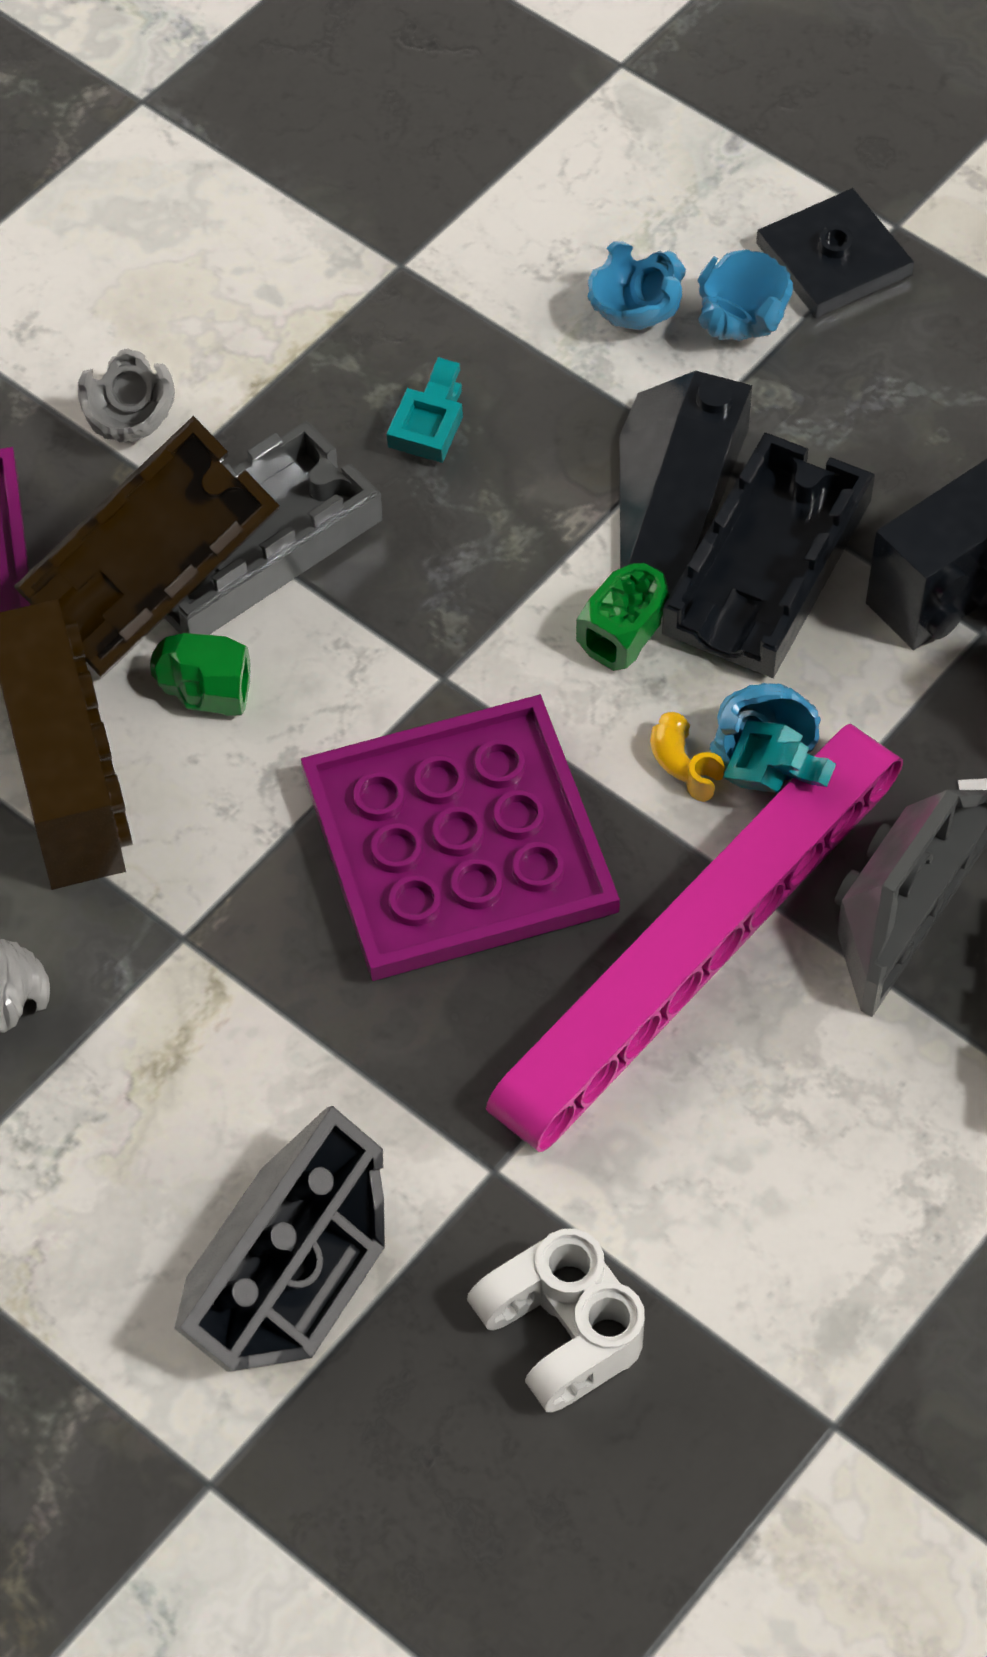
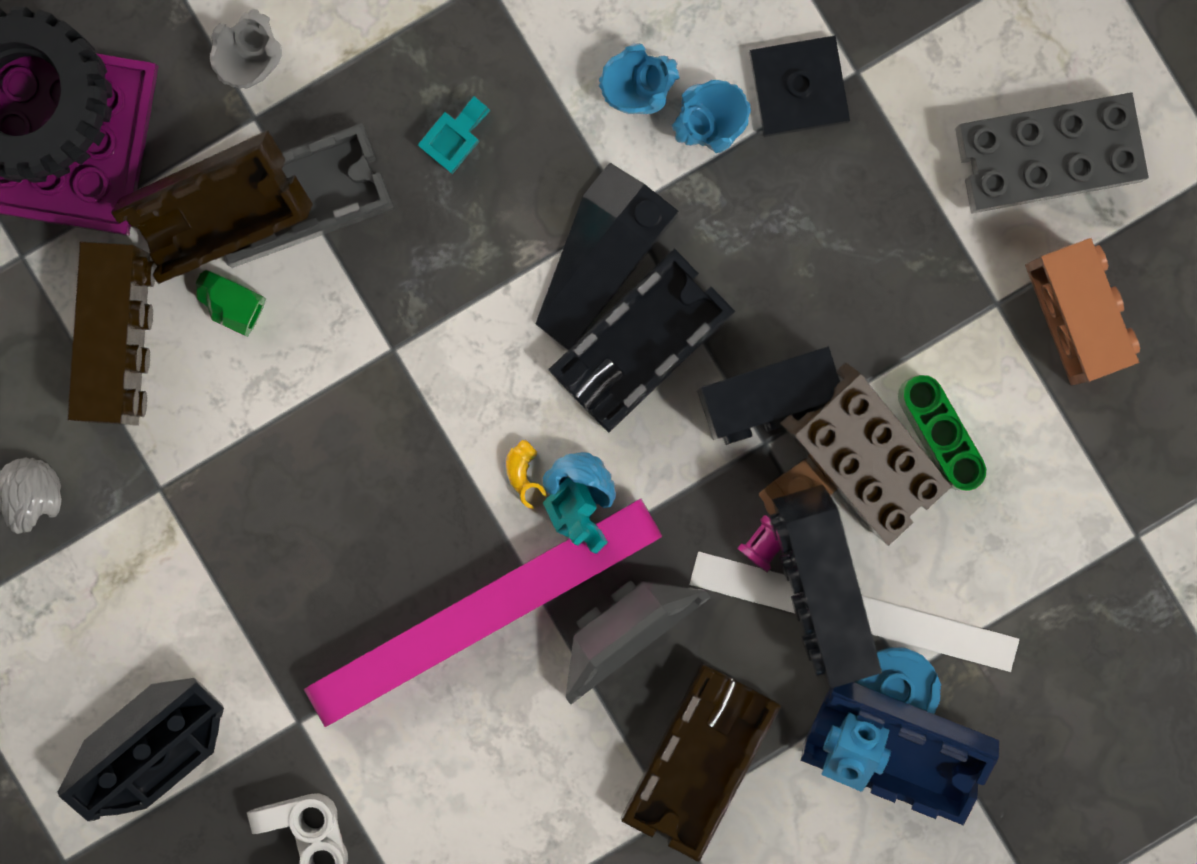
camera: 15 degrees right, 30 degrees up
magenta plate [301,694,620,981] -> none
green rock [576,563,670,671] -> none

